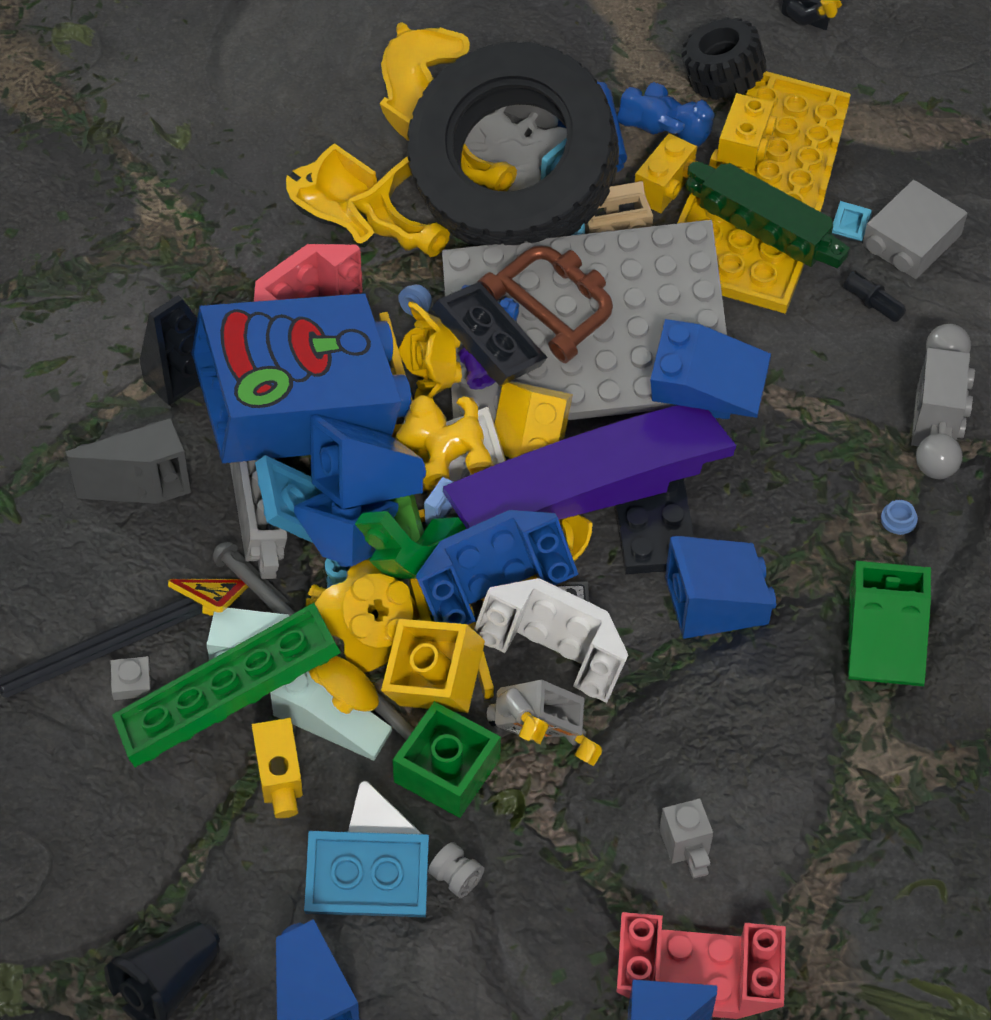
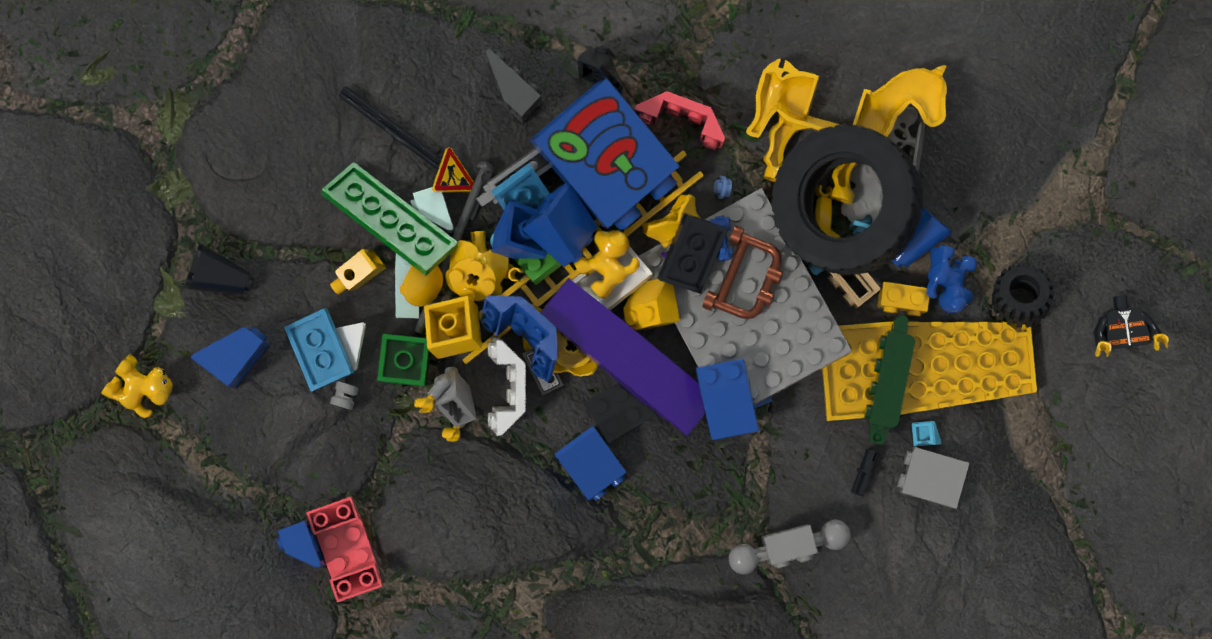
camera: 65 degrees right, 30 degrees up
light grey plate [111,656,151,700] -> none
green arch [355,511,467,579] -> none
light blue tile [424,477,453,525] -> none
light grey brick [659,799,713,879] -> none
yellow brick [717,93,777,170] -> none
green slope [848,561,931,686] -> none
medium blue plate [881,500,918,535] -> none

